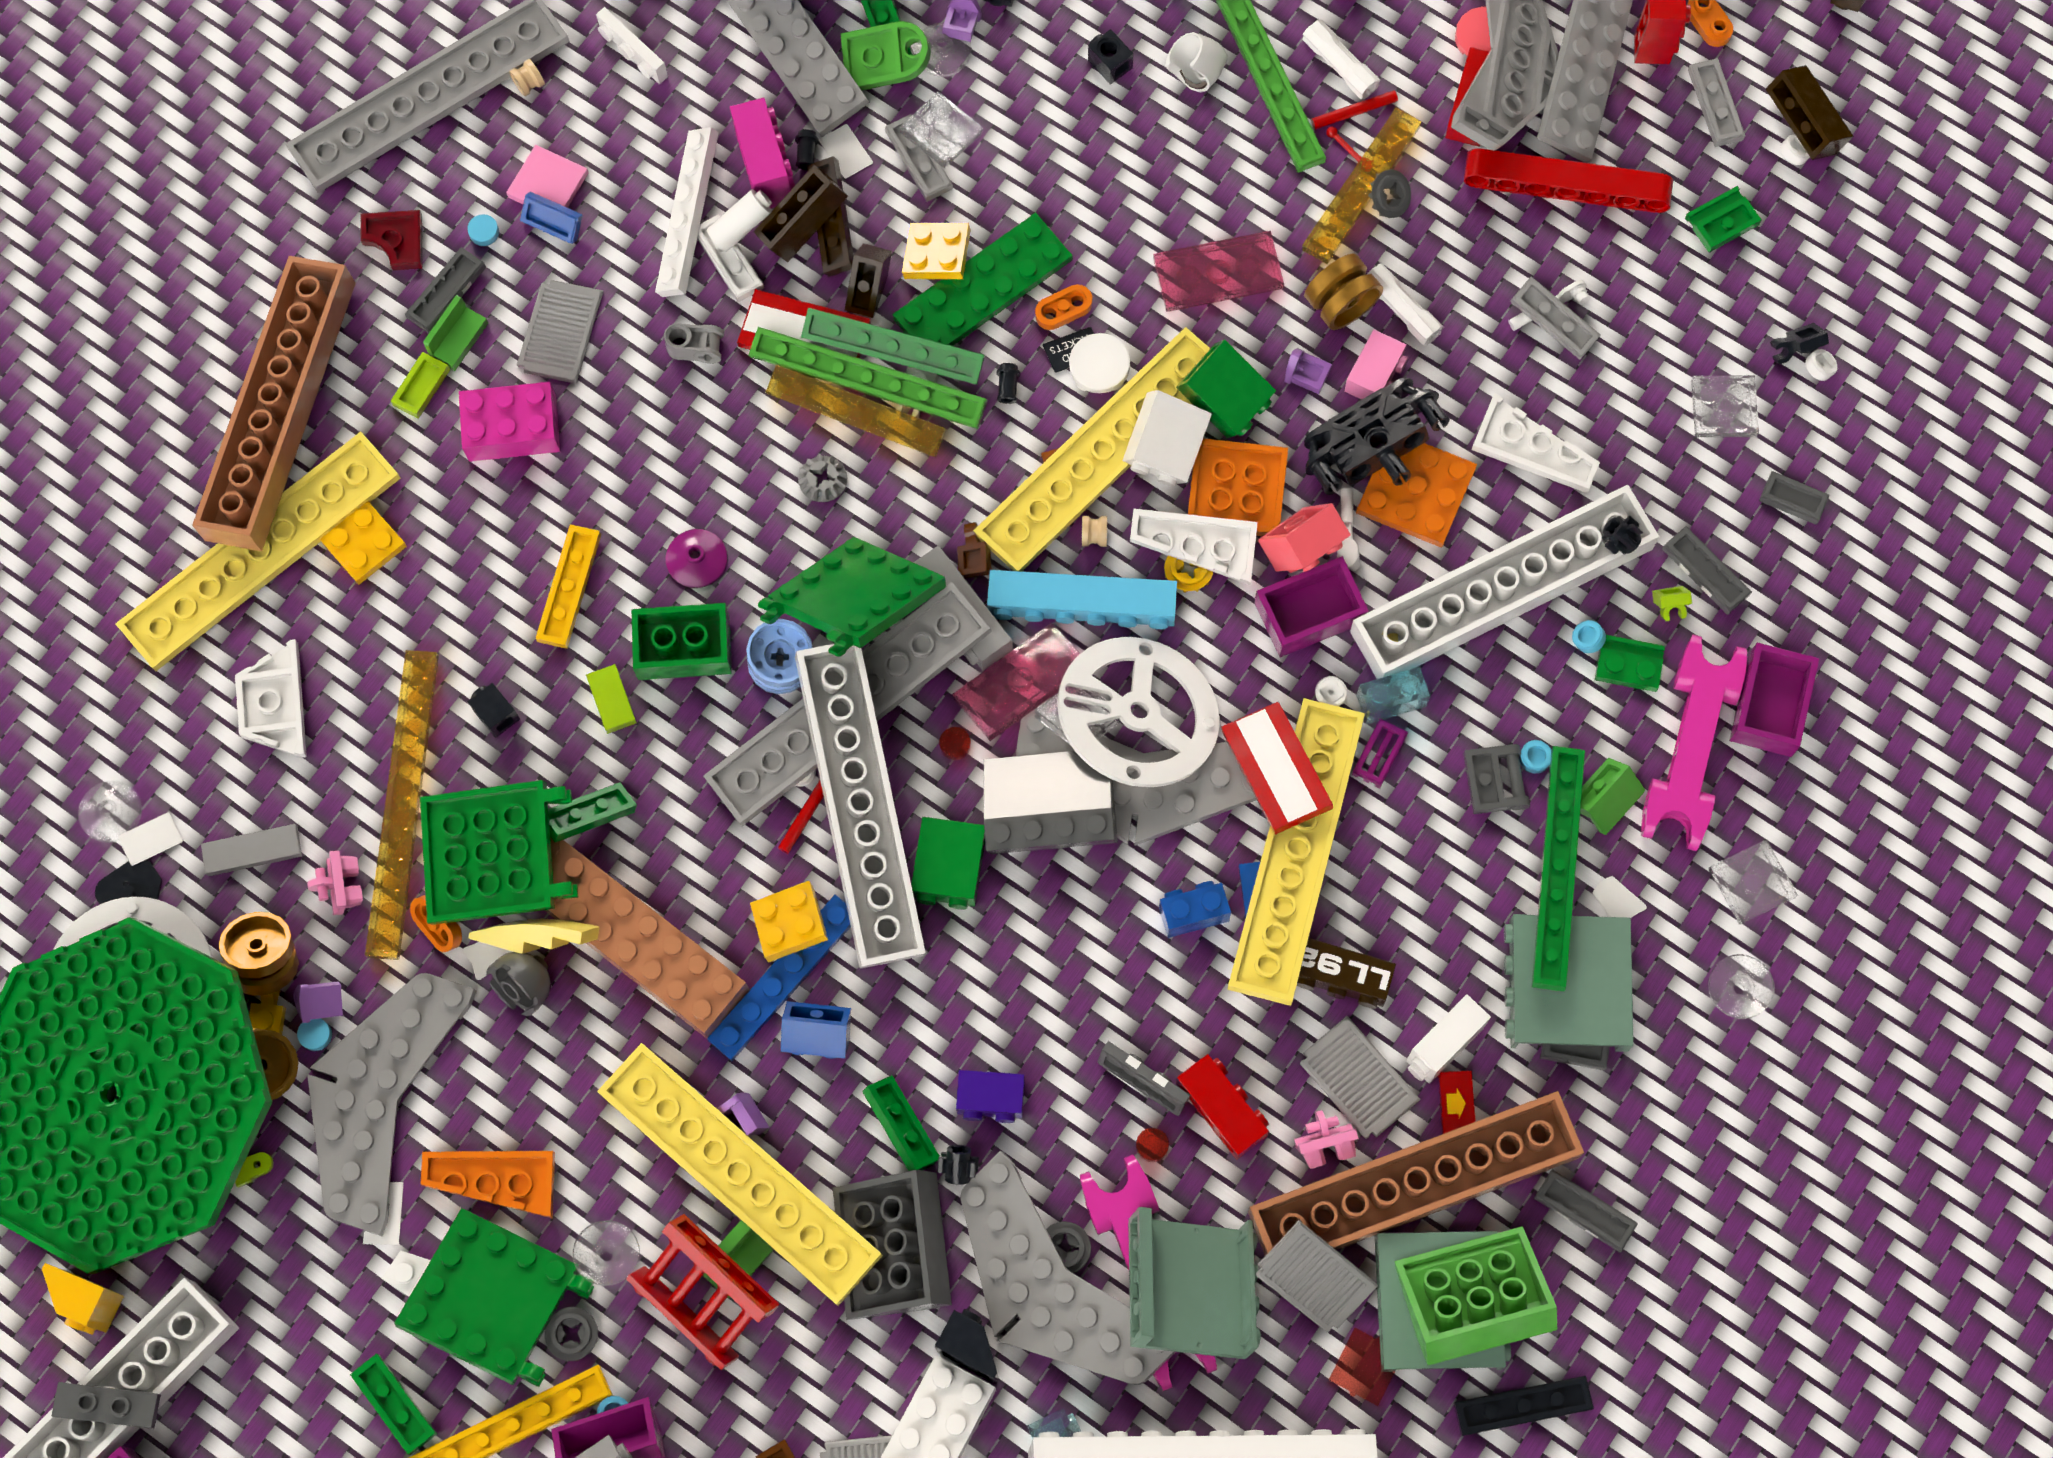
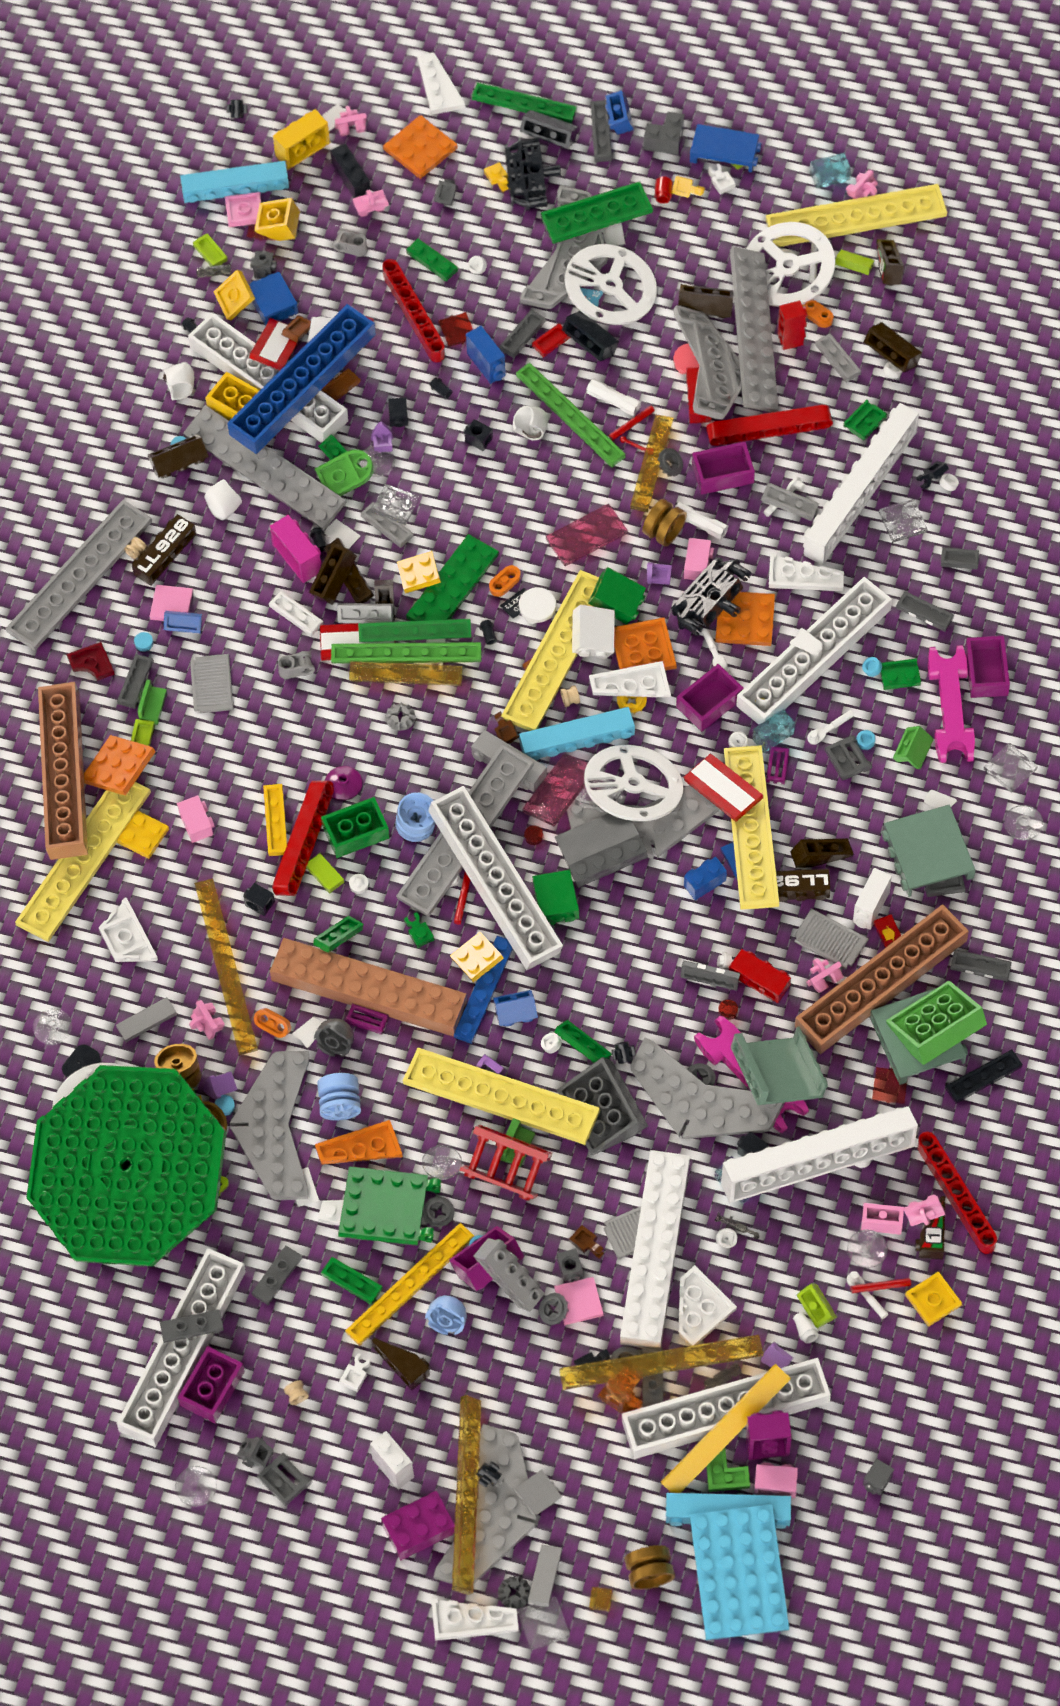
camera: 20 degrees left, 10 degrees down
yellow slope [42,1263,124,1335] -> none
white sticker [118,812,183,866] -> none
green plate [420,780,579,925] -> none
dark pink piece [459,382,560,462] -> none
light yellow slope [468,919,599,954] -> none
white plate [596,7,668,84] -> none
white plate [655,127,719,297] -> none
white brick [707,189,772,252] -> none
green plate [758,537,946,657] -> none
black slope [935,1309,999,1384] -> none
dark purple brick [956,1070,1025,1123] -> none
light grey window [1256,1220,1378,1332] -> none
coral brick [1257,503,1351,573] -> none
green plate [1532,746,1585,992] -> none
black gear [1602,515,1643,555] -> none
lime tile [1652,586,1692,621] -> none
none -> orange plate [84,735,156,796]
none -> dark brown brick [132,514,197,586]
none -> bright pink brick [177,796,215,843]
none -> white piece [205,479,242,520]
none -> dark grey plate [251,1245,303,1305]
none -> red beam [272,781,334,896]
none -> light blue wheel [317,1073,361,1121]
none -> light grey plate [337,603,394,623]
none -> magenta tile [345,1003,389,1035]
none -> white tile [349,874,369,894]
none -> green plate [404,912,434,949]
none -> white tile [541,1033,562,1053]
none -> magenta piece [692,442,755,495]
none -> white plate [717,952,732,970]
none -> black brick [737,1131,769,1157]
none -> white sticker [790,628,822,655]
none -> dark brown slope [790,838,854,868]
none -> white brick [803,403,919,565]
none -> white piece [807,710,855,745]

